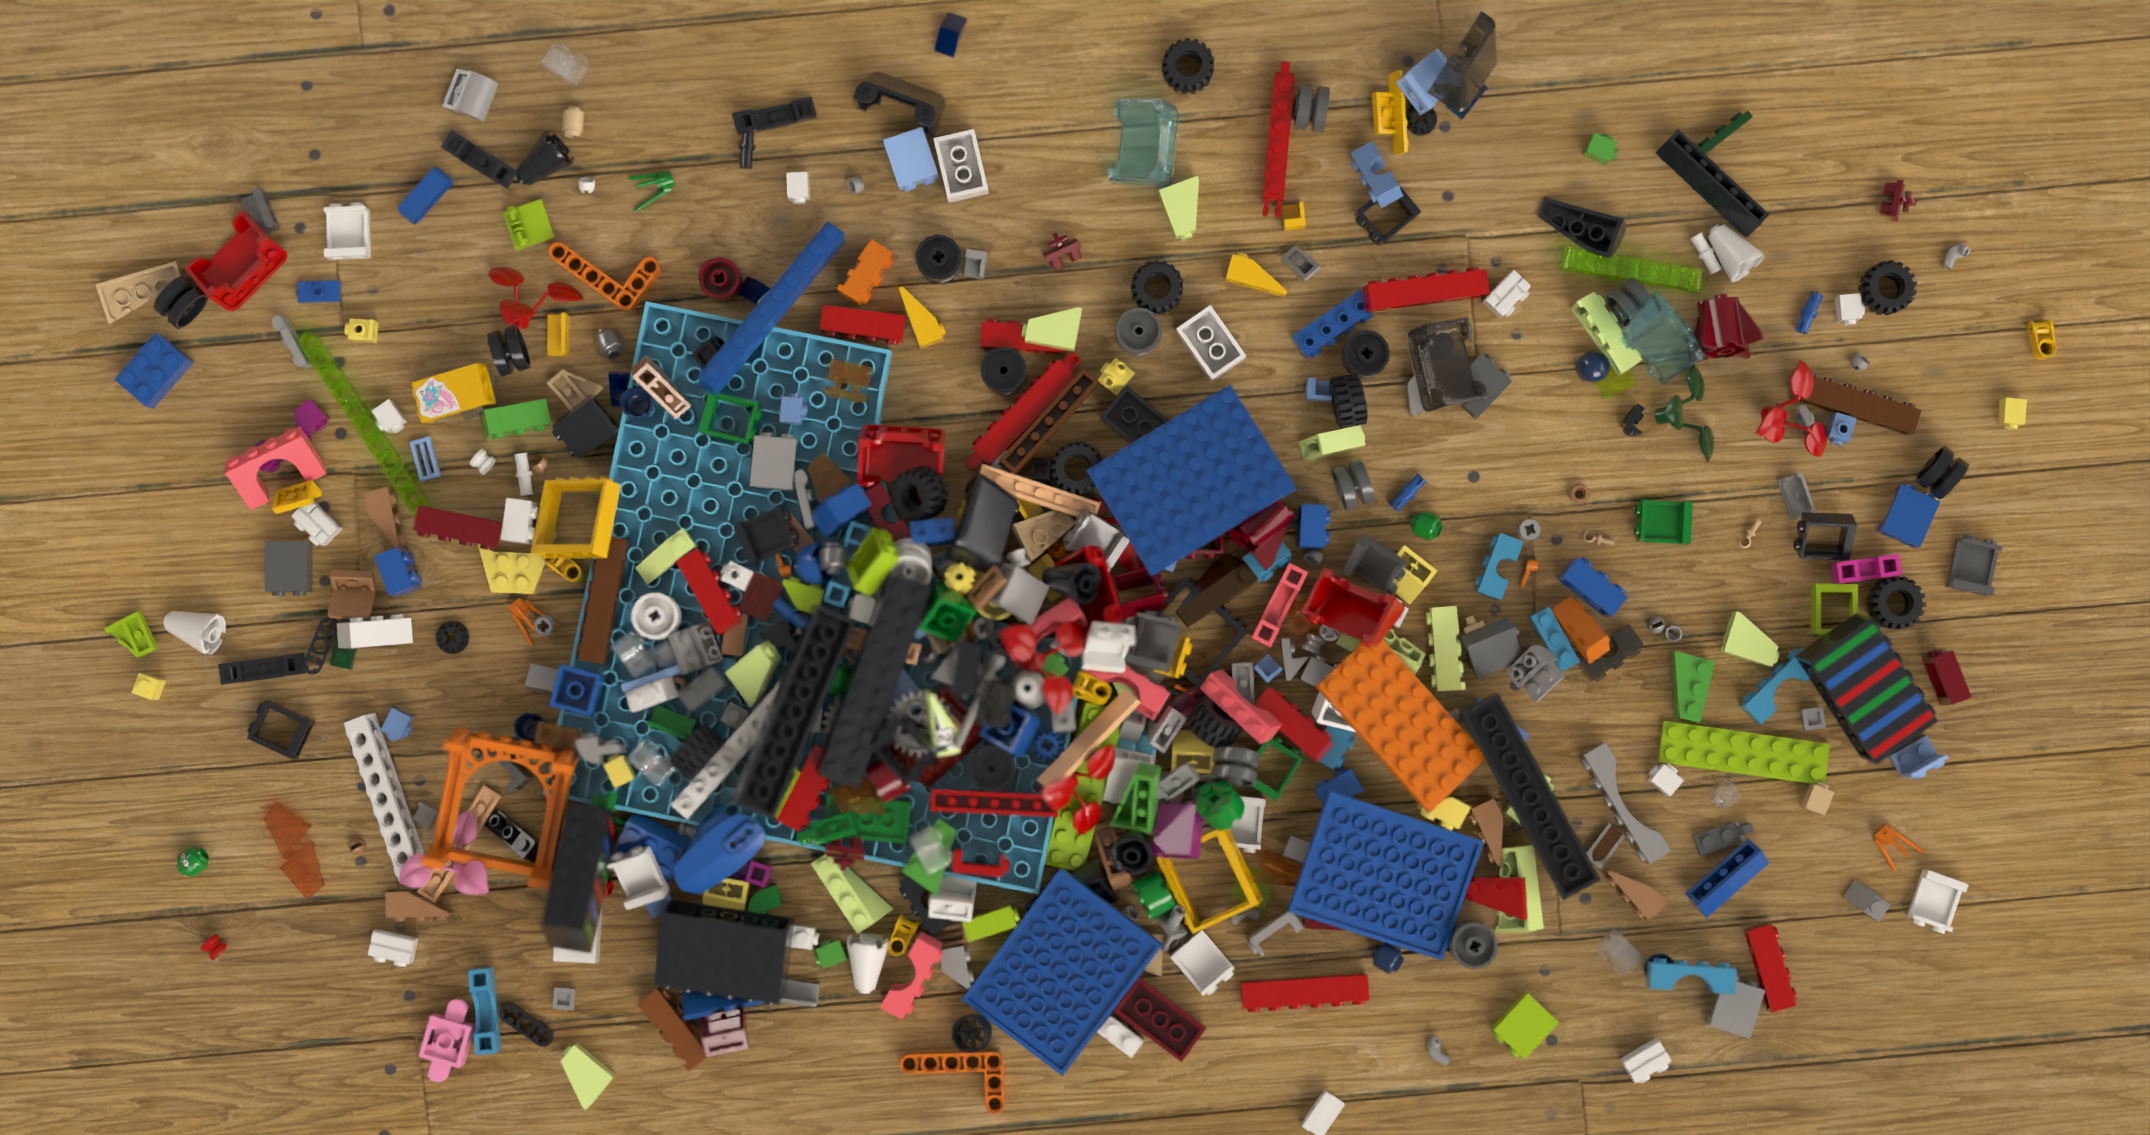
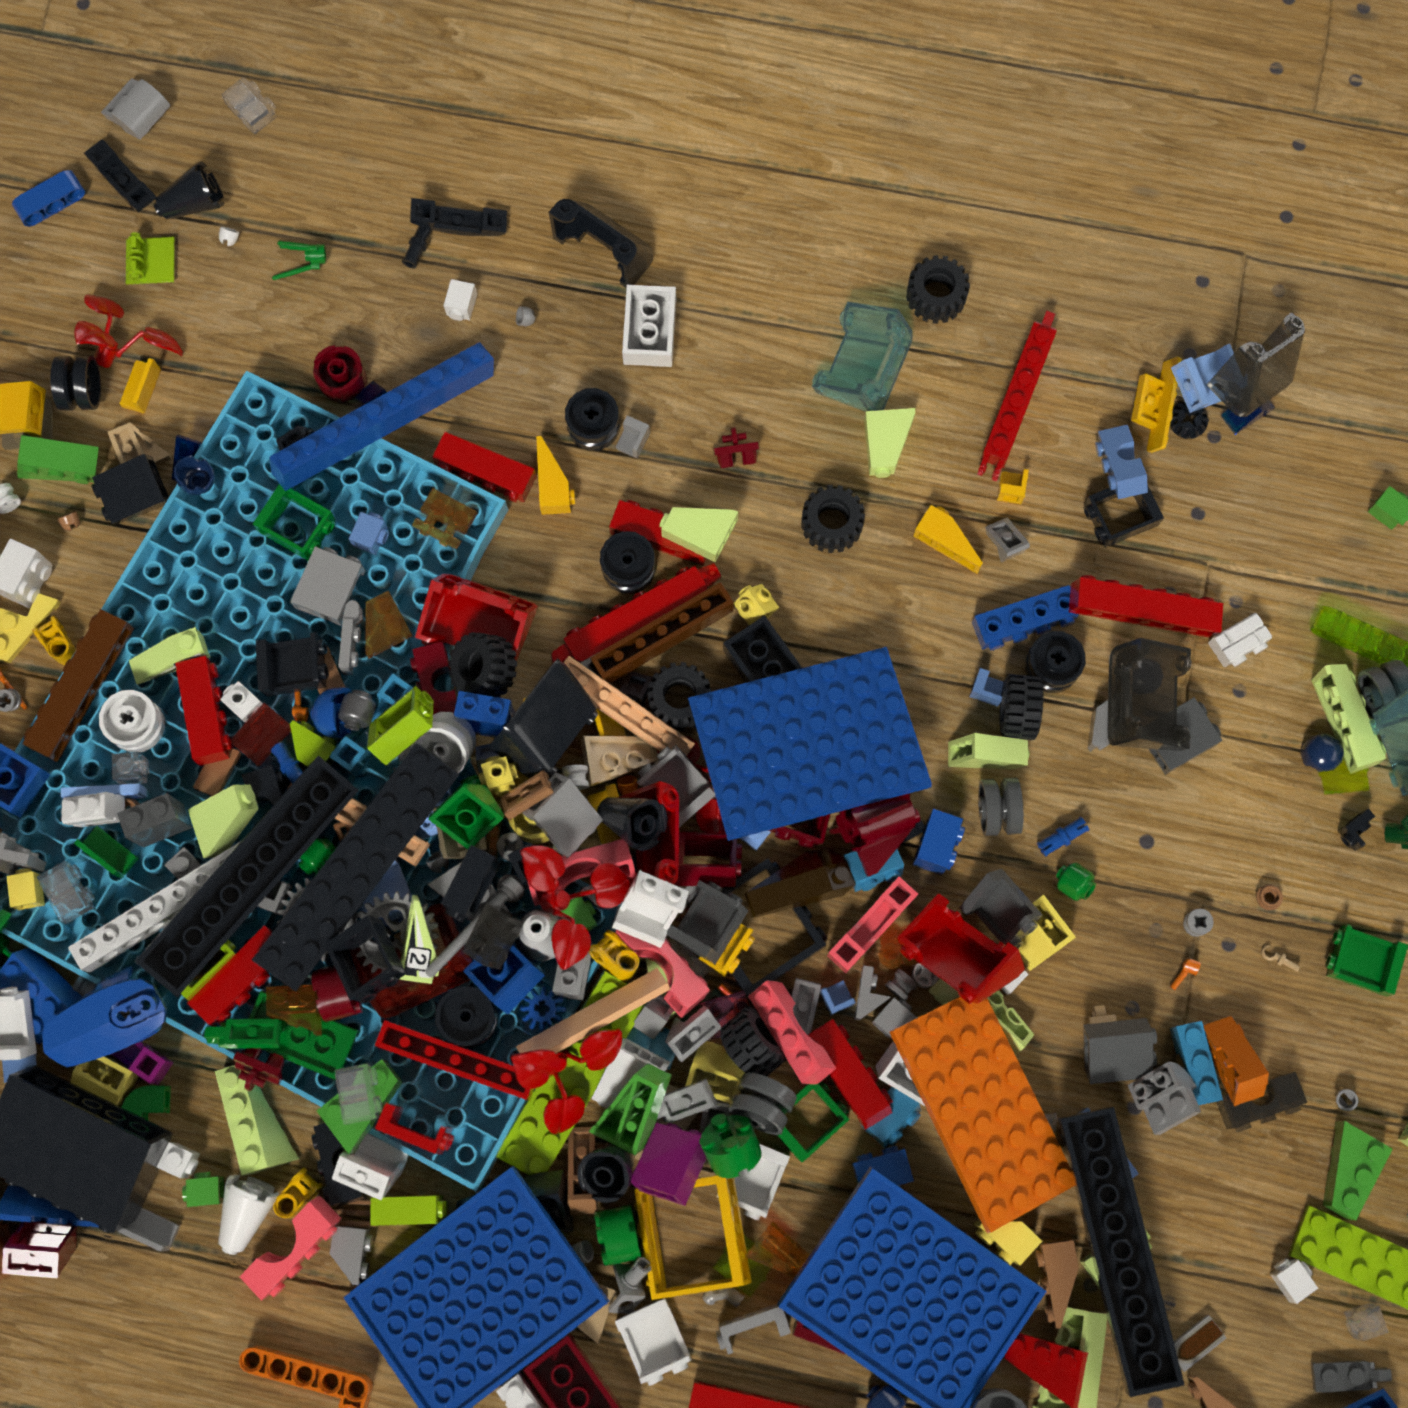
camera: 15 degrees right, 10 degrees down
white pin [514,453,534,496] -> none
yellow window [530,476,621,558] -> none
orange beam [548,242,662,312] -> none
tan brick [562,106,584,138] -> none
flat silver head [593,328,624,360] -> none
clear brick [611,631,658,680] -> none
medium nougat slope [631,355,691,419] -> none
light grey brick [668,621,723,675] -> none
black tyre [669,724,725,780] -> none
blue brick [811,483,872,538] -> none
orange wedge [837,239,895,307] -> none
white brick [848,592,877,624] -> none
light blue panel [883,127,939,192] -> none
clear blue slope [934,12,968,58] -> none
black wheel [952,1014,992,1053] -> none
dark grey wheel [1116,307,1162,357] -> none
white brick [1176,305,1246,383] -> none
light grey panel [1282,835,1310,863] -> none
dark grey wheel [1294,84,1330,133] -> none
light grey hinge [1304,549,1323,568] -> none
yellowish green wedge [1426,606,1466,692] -> none
dark azure arch [1474,533,1524,601] -> none
black wedge [1538,197,1627,259] -> none
blue brick [1556,557,1628,618] -> none
light grey arch [1581,742,1671,864] -> none
light grey hinge [1647,617,1665,633] -> none

